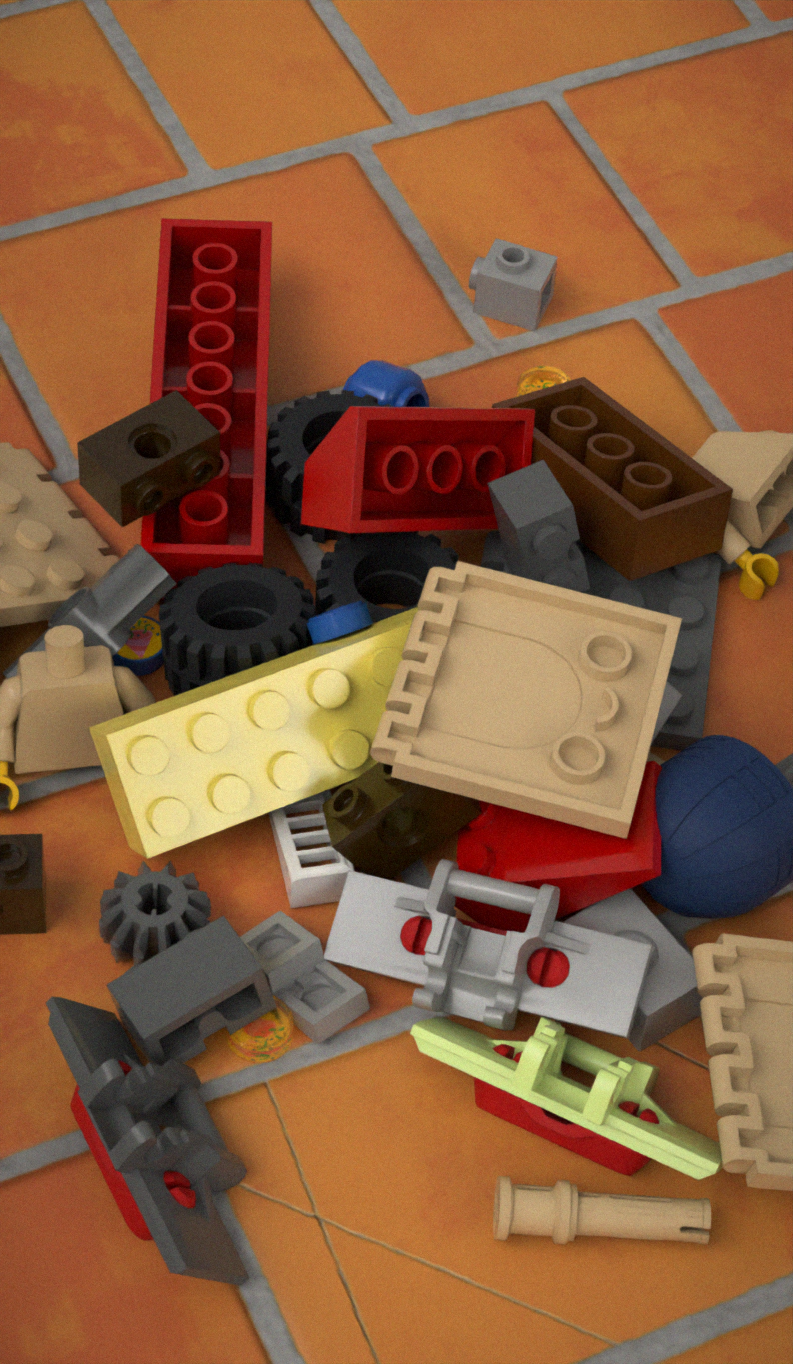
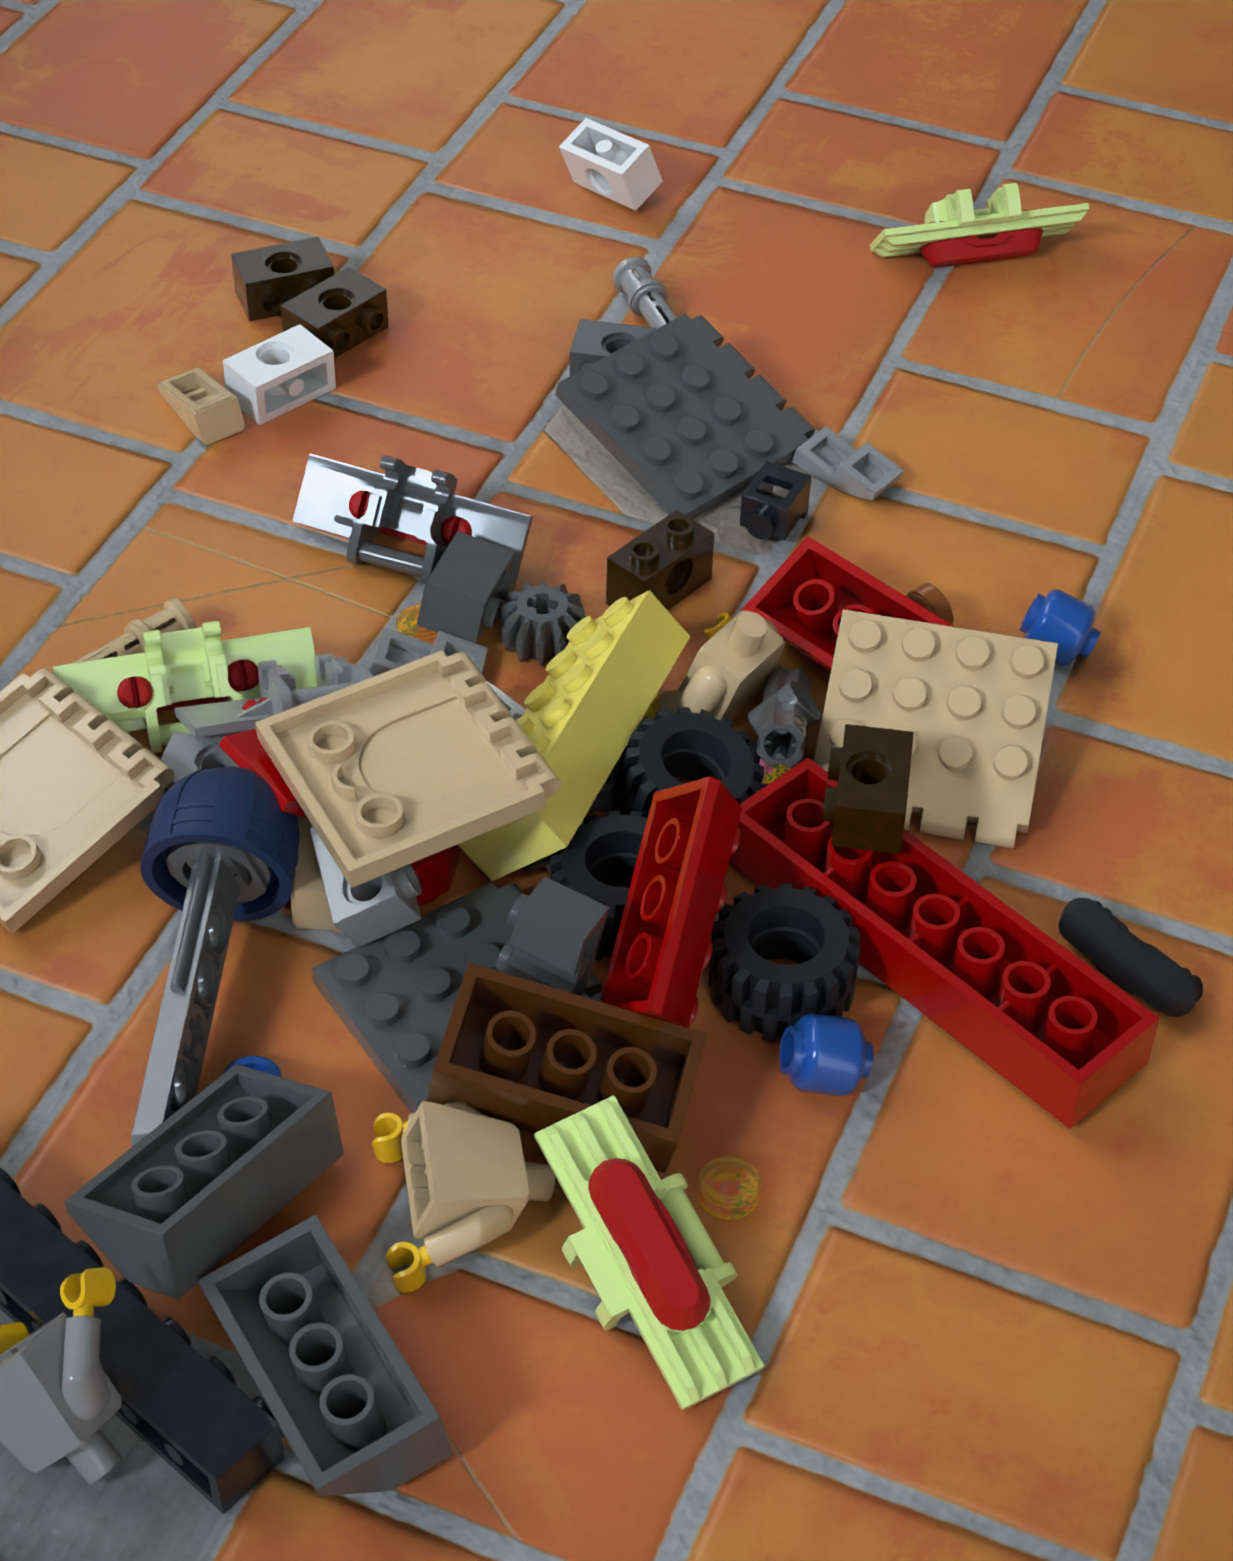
camera: 140 degrees right, 5 degrees down
blue tile [306,600,373,644] -> none
light grey brick [469,238,558,332] -> none
none -> yellowish green piece [534,1095,764,1411]
none -> black piece [1058,898,1203,1017]

